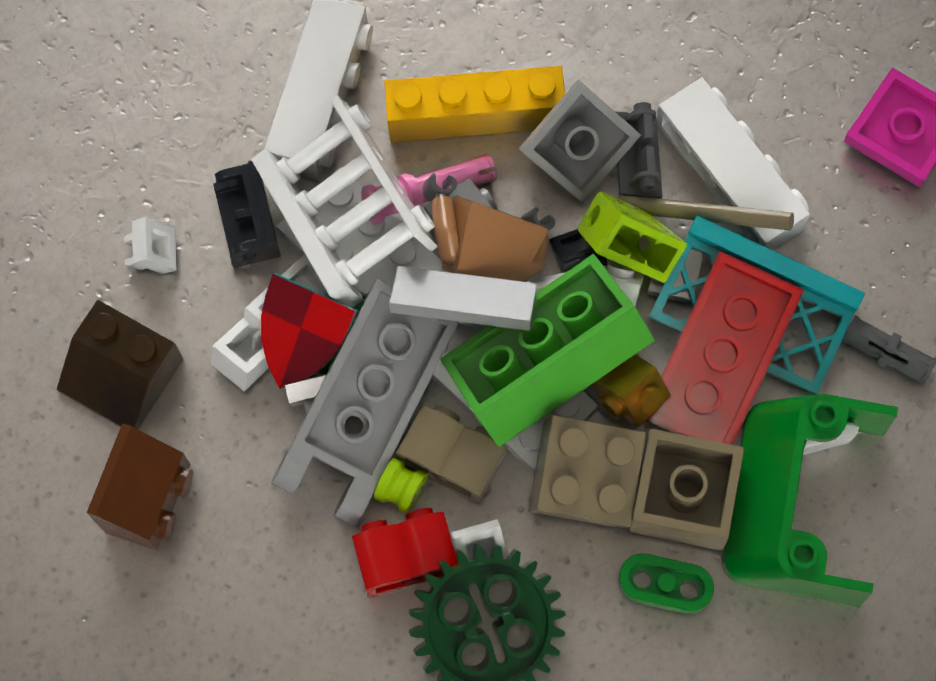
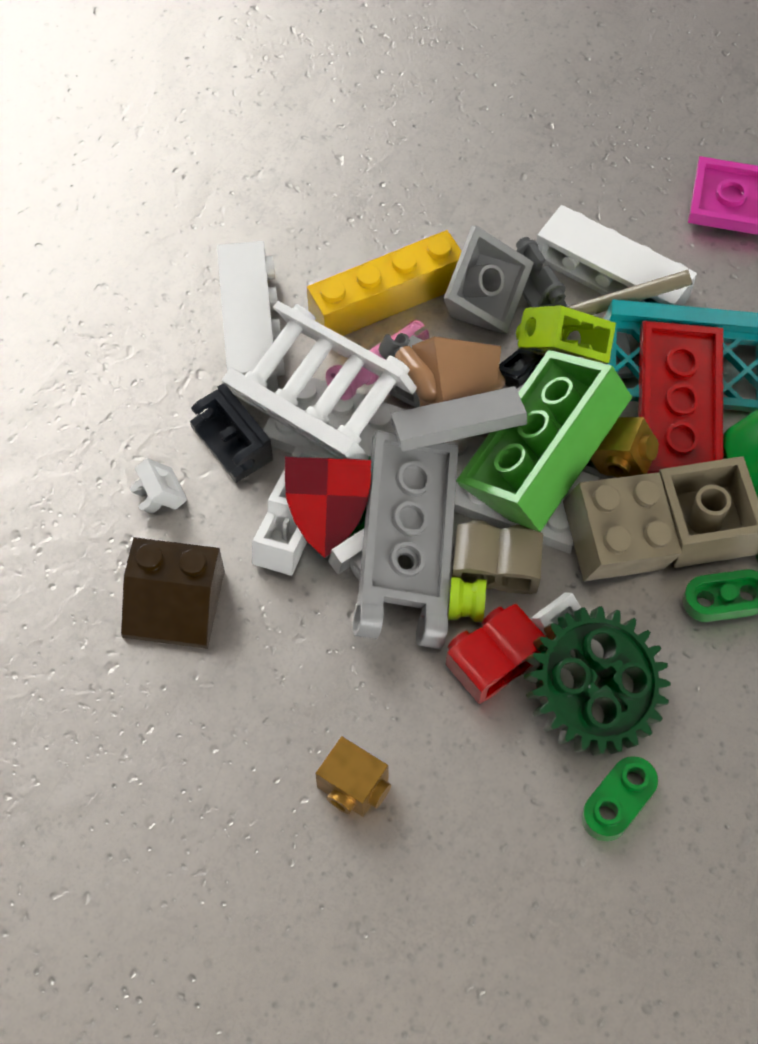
camera: 25 degrees left, 10 degrees down
reddish brown slope [87,423,193,550] -> none
none -> pearl gold brick [315,736,391,817]

